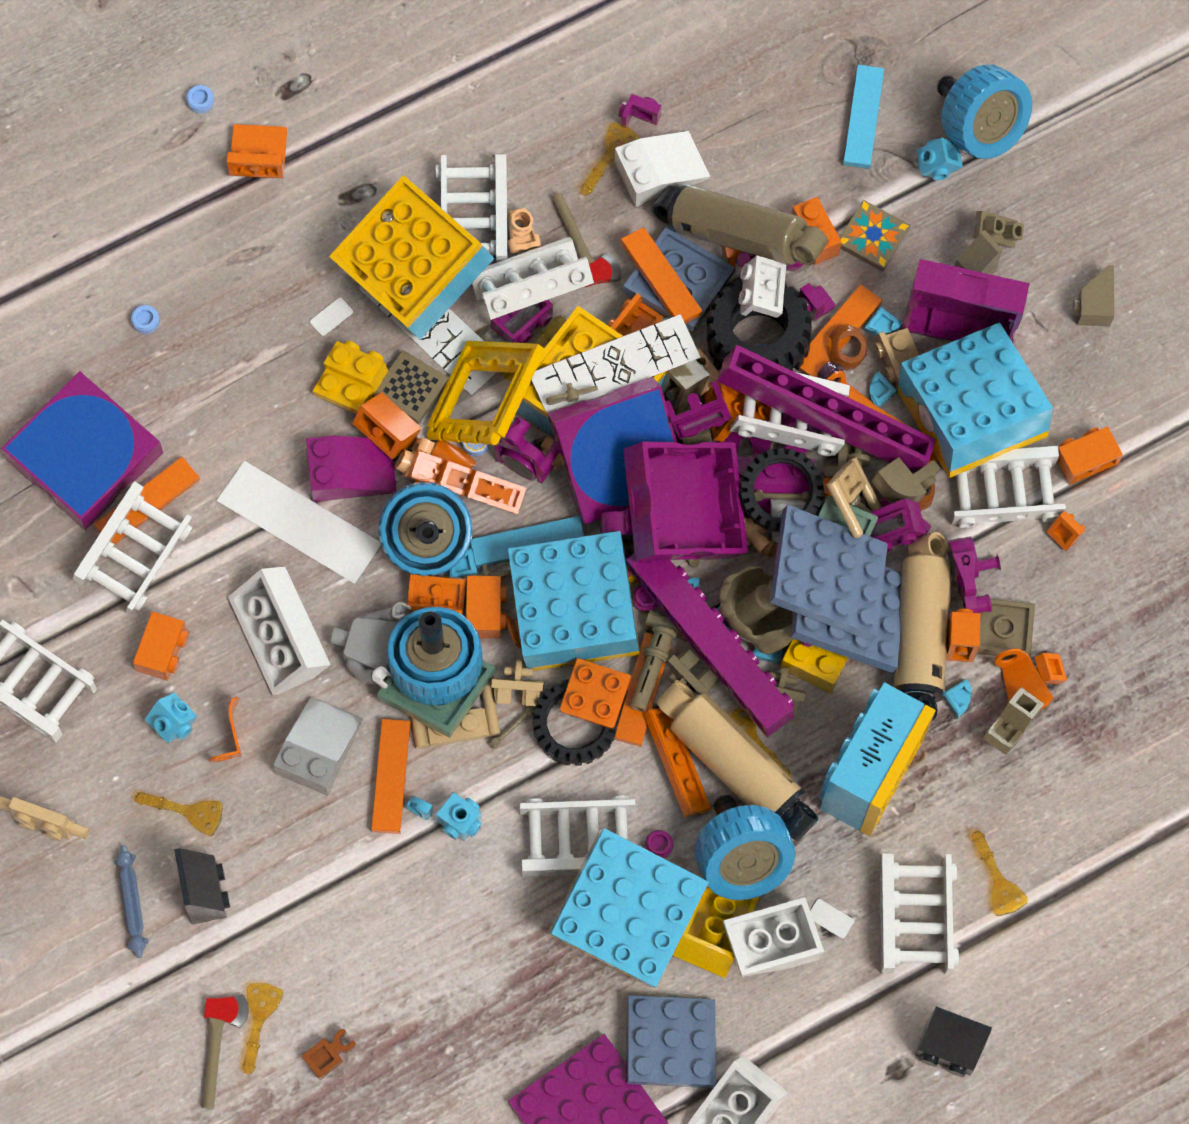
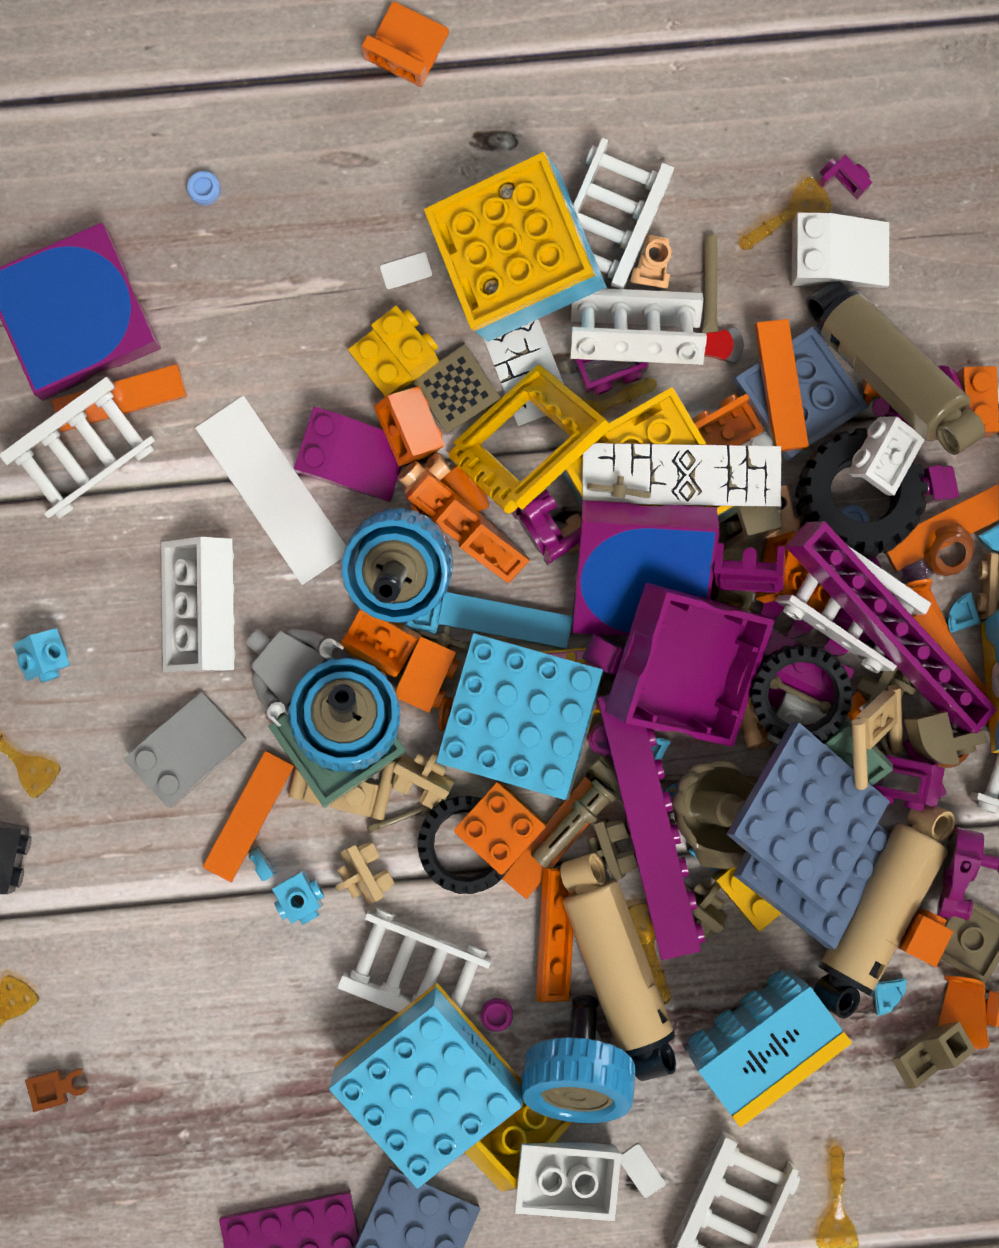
camera: 20 degrees right, 15 degrees up
orange brick [133,611,189,681] -> none
orange piece [208,696,242,763] -> none
none -> tan hips [335,842,394,904]

